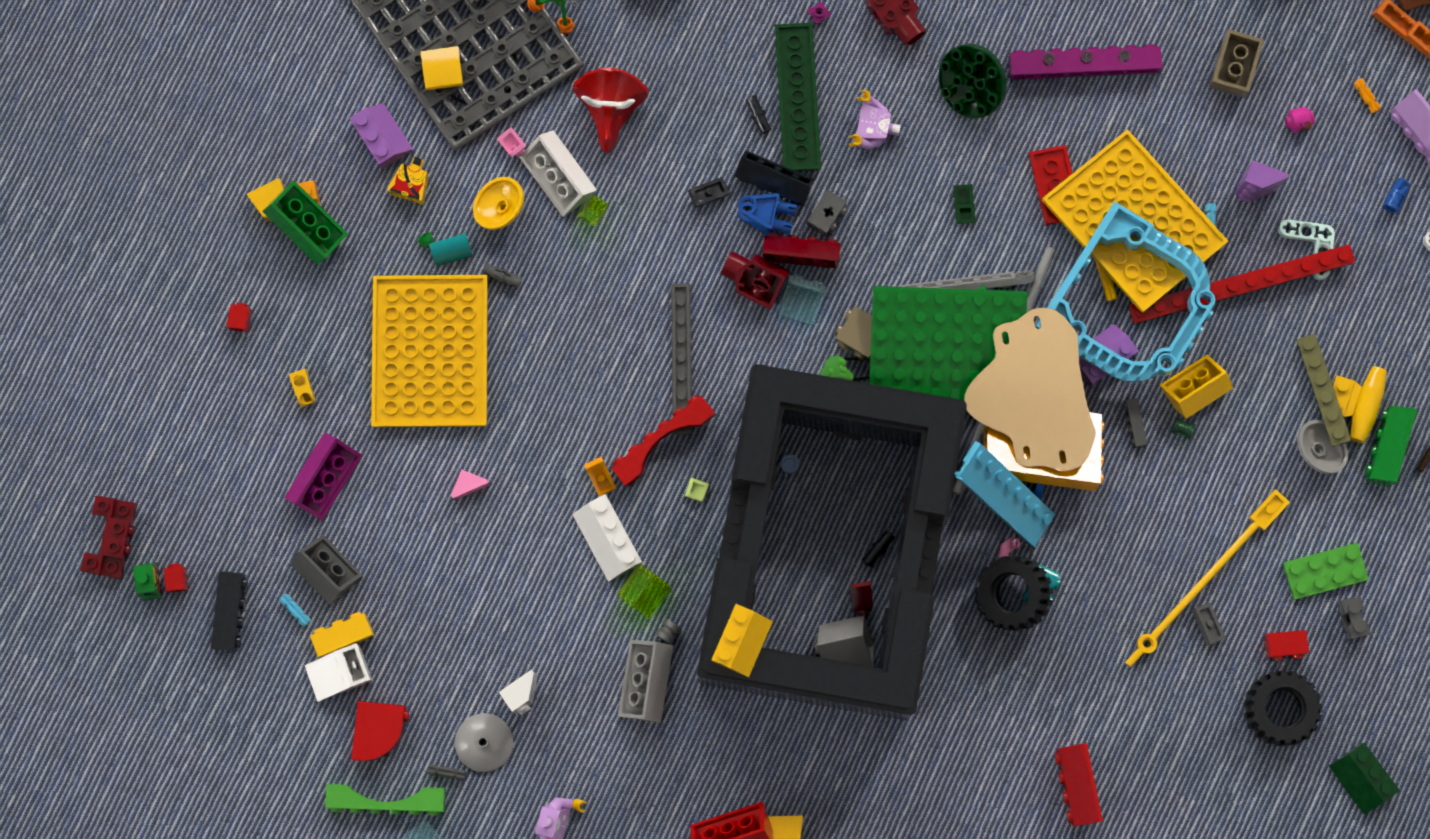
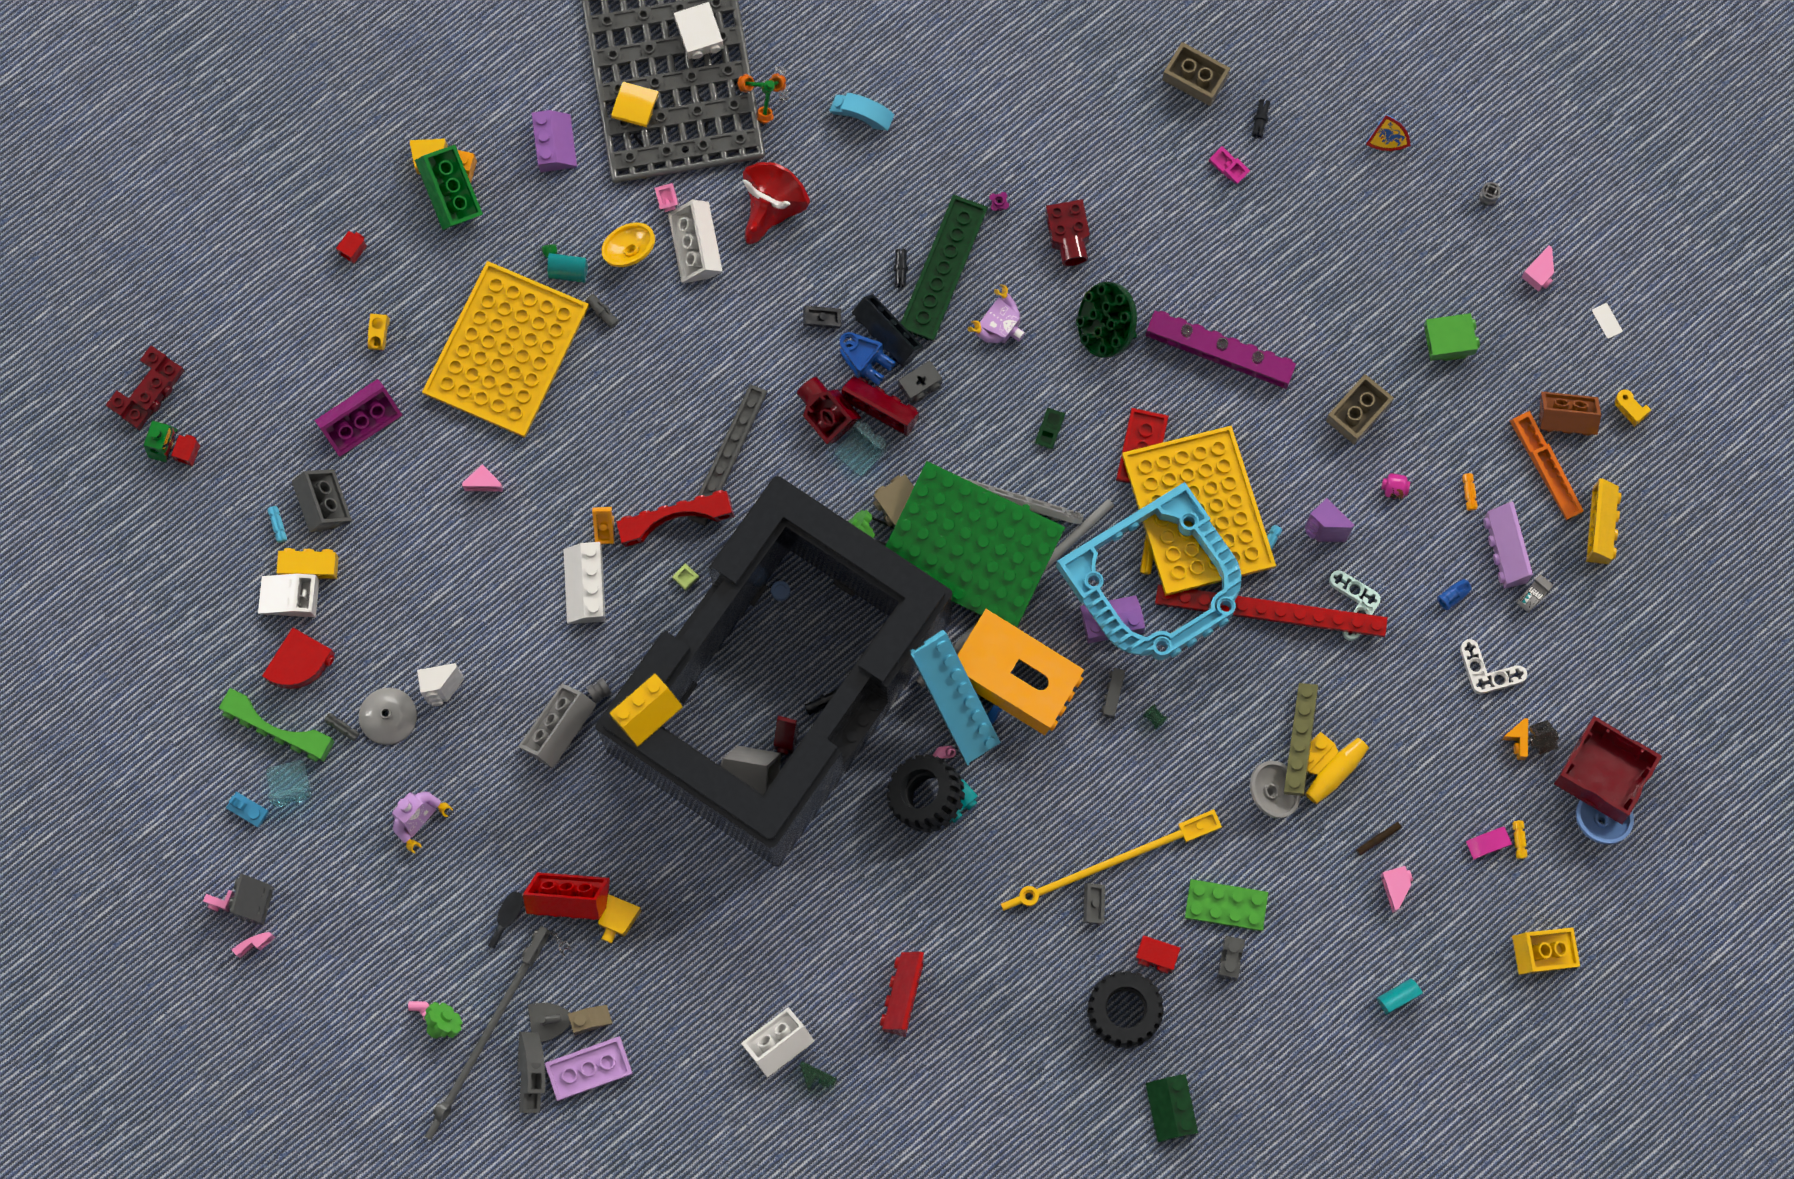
camera: 25 degrees right, 5 degrees down
black brick [211,571,248,652] -> none
torso [387,157,429,205] -> none
clear neon green brick [577,194,609,226] -> none
clear neon green slope [617,564,671,619] -> none
tan piece [964,308,1096,471] -> none
yellow slope [1160,355,1233,419] -> none
green slope [1365,406,1418,488] -> none

